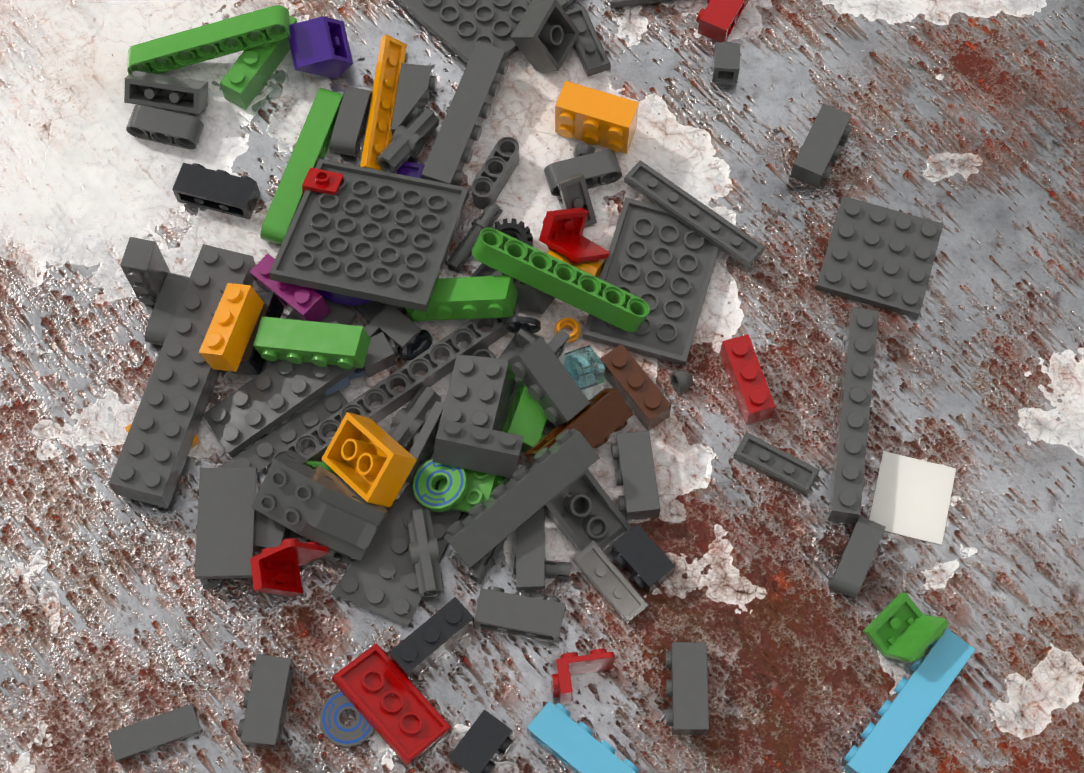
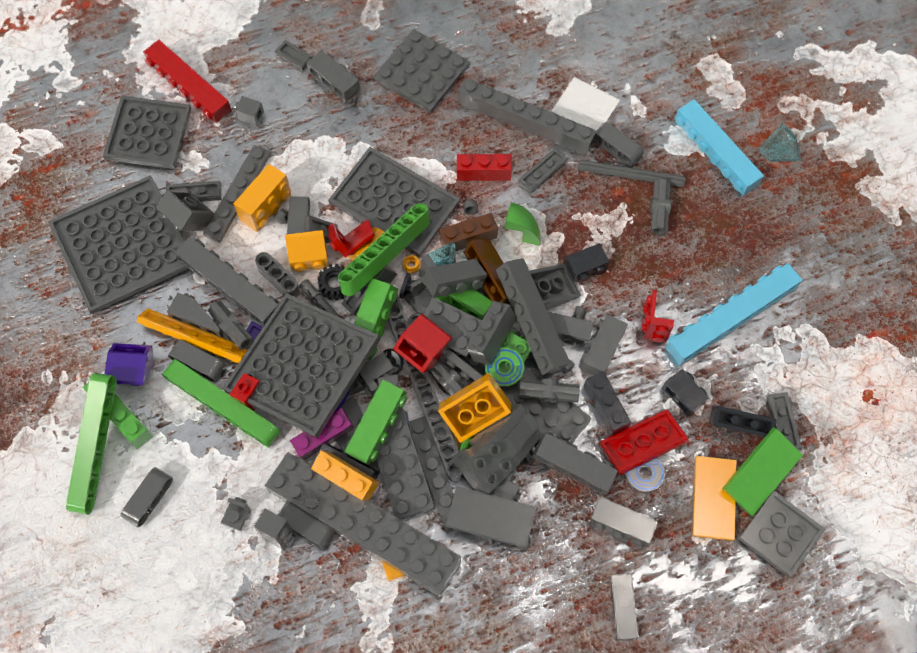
camera: 75 degrees left, 0 degrees up
dark grey brick [124,71,208,114] -> none
black brick [172,163,260,220] -> none
red bracket [250,538,329,597] -> none
dark grey tile [572,541,649,625] -> none
dark grey brick [611,431,660,521] -> none
dark grey tile [624,160,765,269] -> none
dark grey brick [665,642,709,735] -> none
bright green bracket [863,592,949,662] -> none
none -> dark grey plate [203,145,271,243]
none -> dark grey bracket [221,497,250,531]
none -> dark grey tile [275,40,313,72]
none -> light orange slope [285,230,329,272]
none -> red slope [393,314,453,373]
none -> bright green brick [505,202,541,246]
none -> dark grey brick [532,433,618,494]
none -> dark grey axle [578,160,686,187]
none -> dark grey piece [650,179,671,235]

